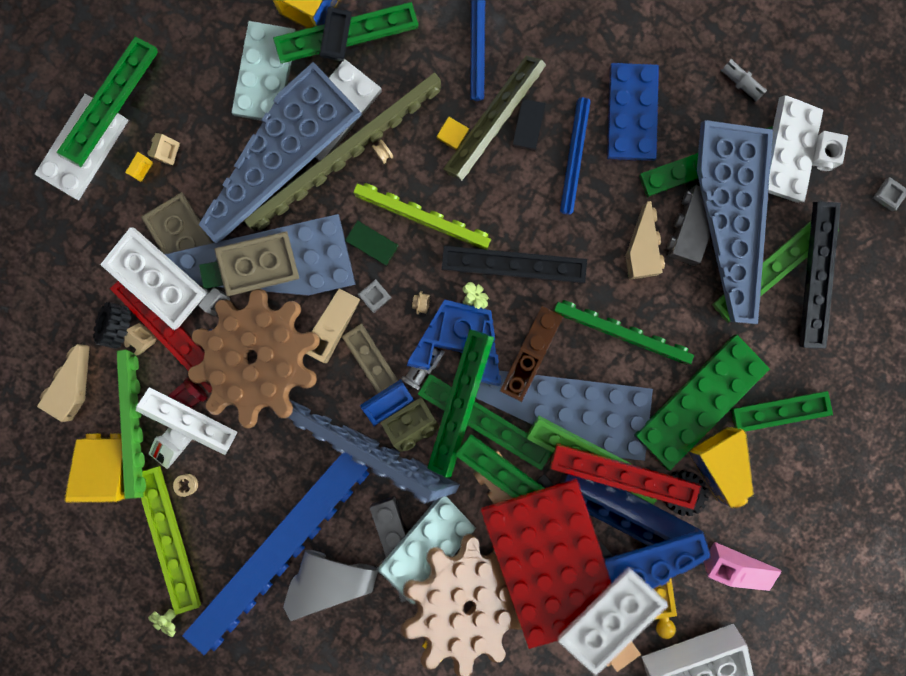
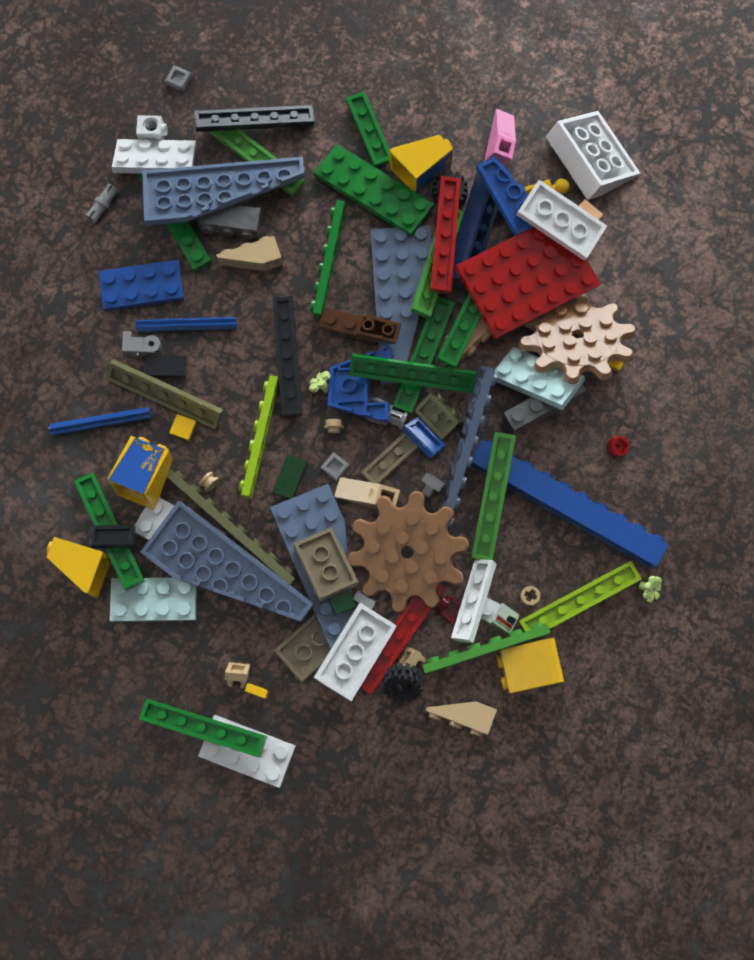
camera: 95 degrees left, 10 degrees down
light grey panel [283,550,378,621] -> none
none -> slope [107,436,173,510]
none -> light grey leg [122,331,163,357]
none -> light grey tile [421,473,446,497]
none -> bright green plate [471,432,516,560]
none -> red tile [607,436,629,457]

